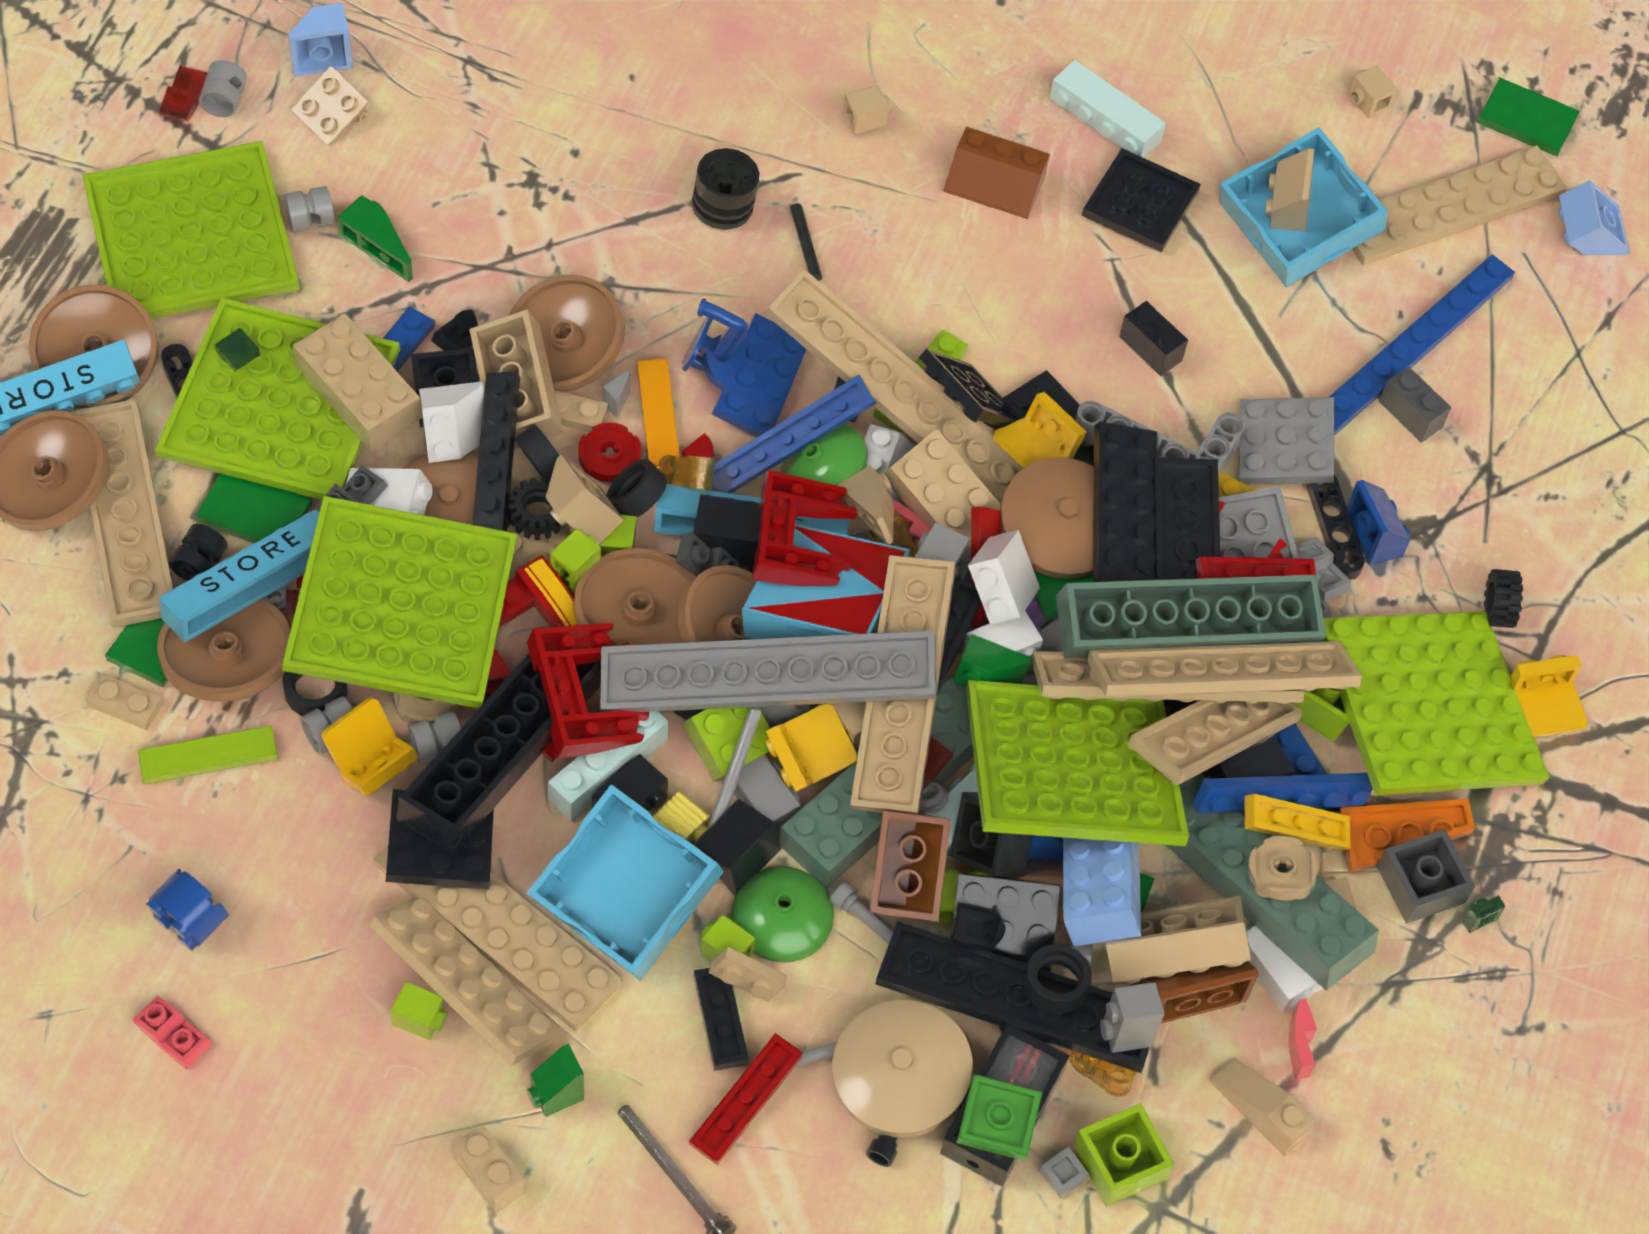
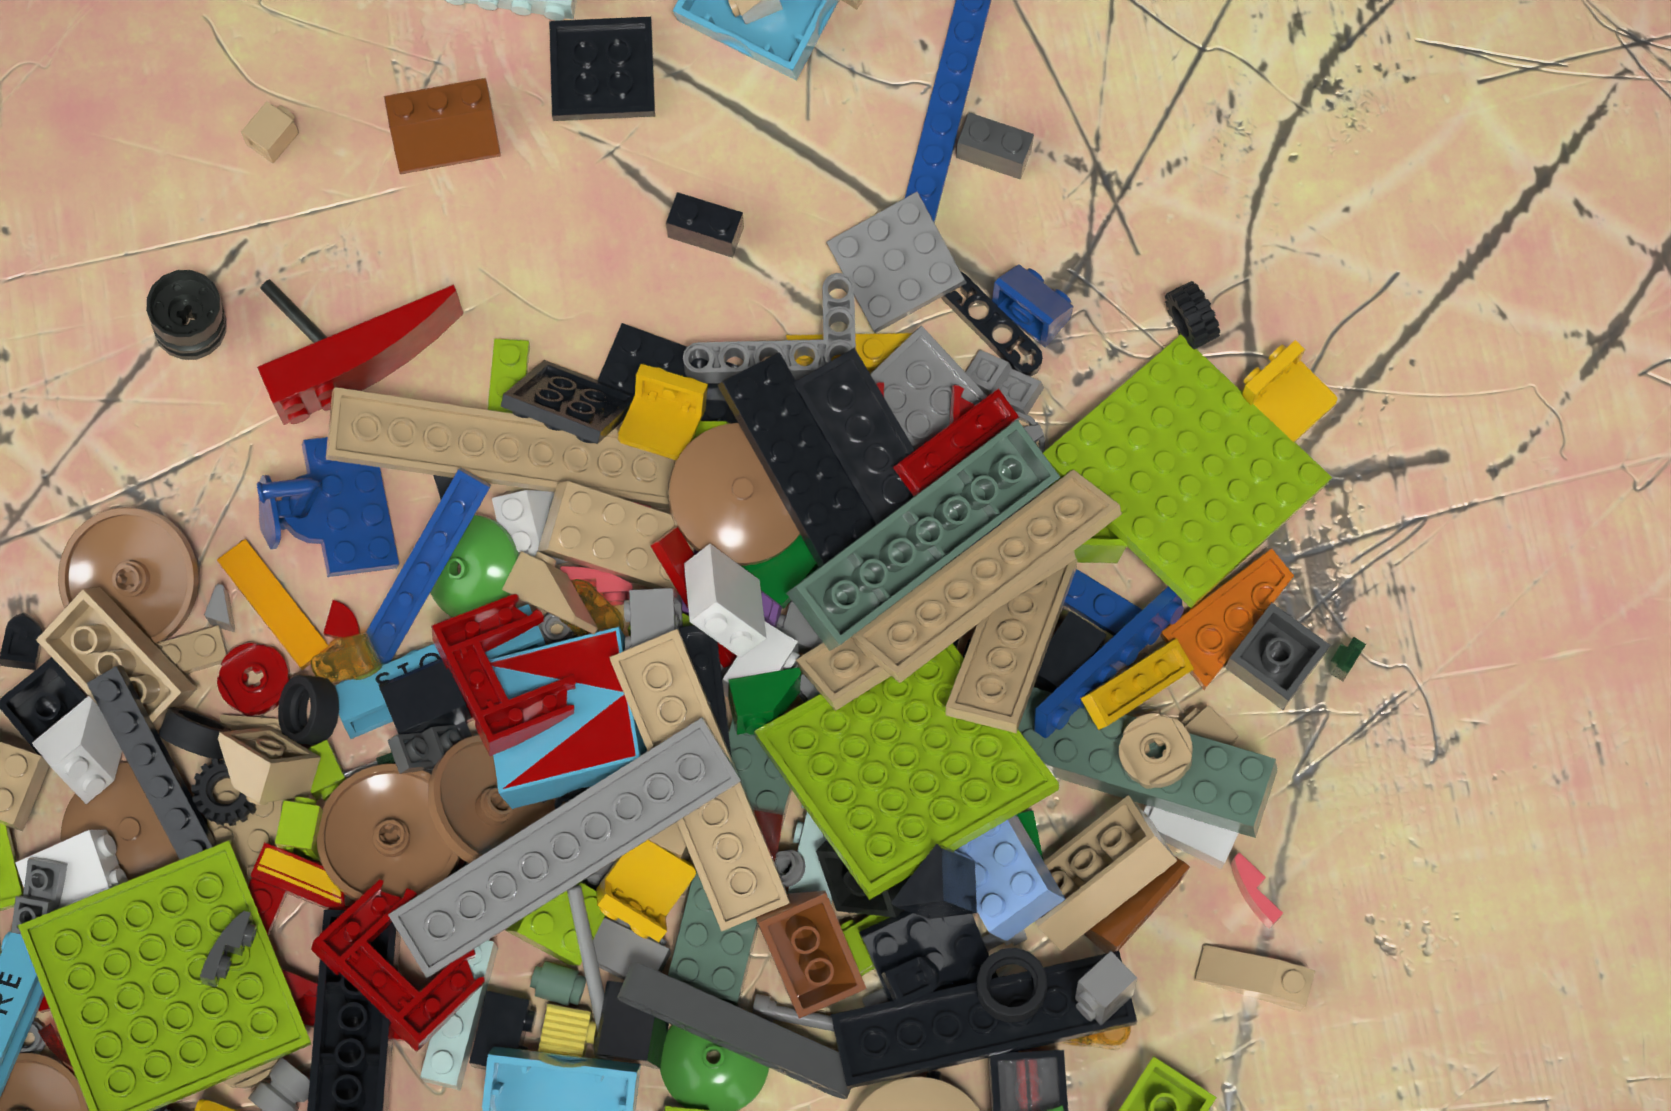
camera: 25 degrees left, 15 degrees up
none -> dark grey slope [200,911,257,988]
none -> red slope [257,284,464,425]
none -> sand green brick [530,961,586,1006]
none -> dark grey beam [617,963,851,1099]
none -> black slope [891,844,977,919]

